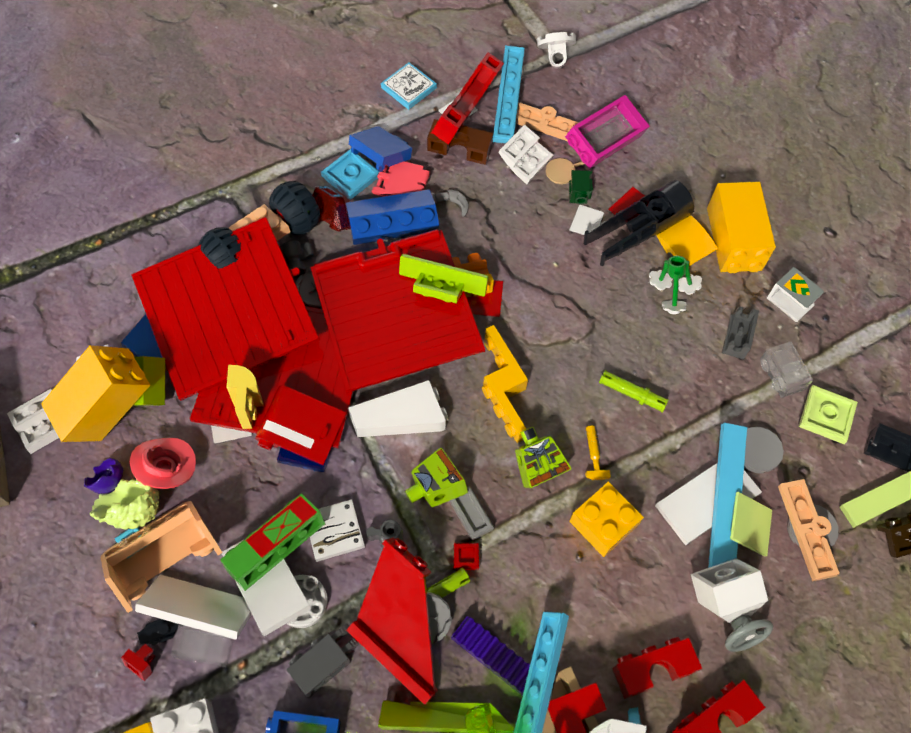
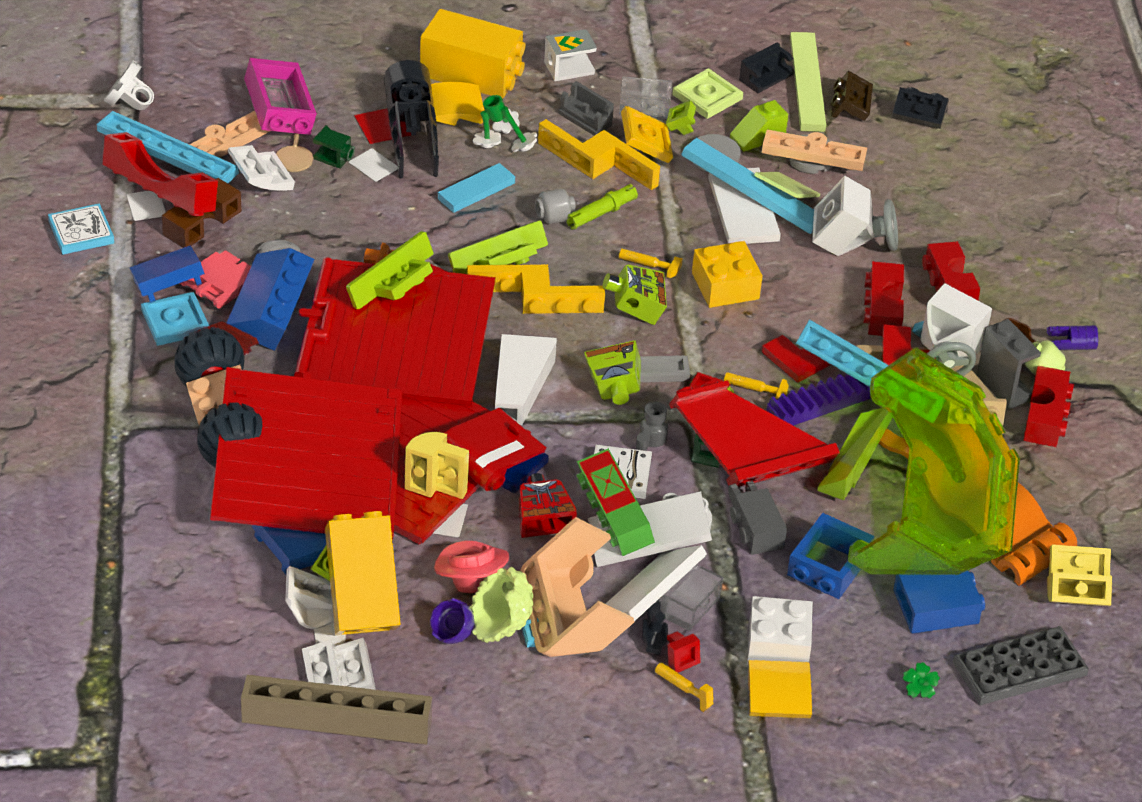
camera: 65 degrees left, 20 degrees down
none -> medium azure tile [438,163,515,213]
none -> lime bracket [448,221,548,274]
none -> red torso [519,473,577,538]
none -> light grey head [535,188,575,224]
none -> yellow bracket [538,119,660,190]
none -> yellow tile [621,106,673,163]
none -> yellow piece [655,663,713,712]
none -> lime tile [666,100,696,135]
none -> yellow piece [724,372,789,400]
none -> lime slope [730,100,788,152]
none -> red tile [762,335,832,383]

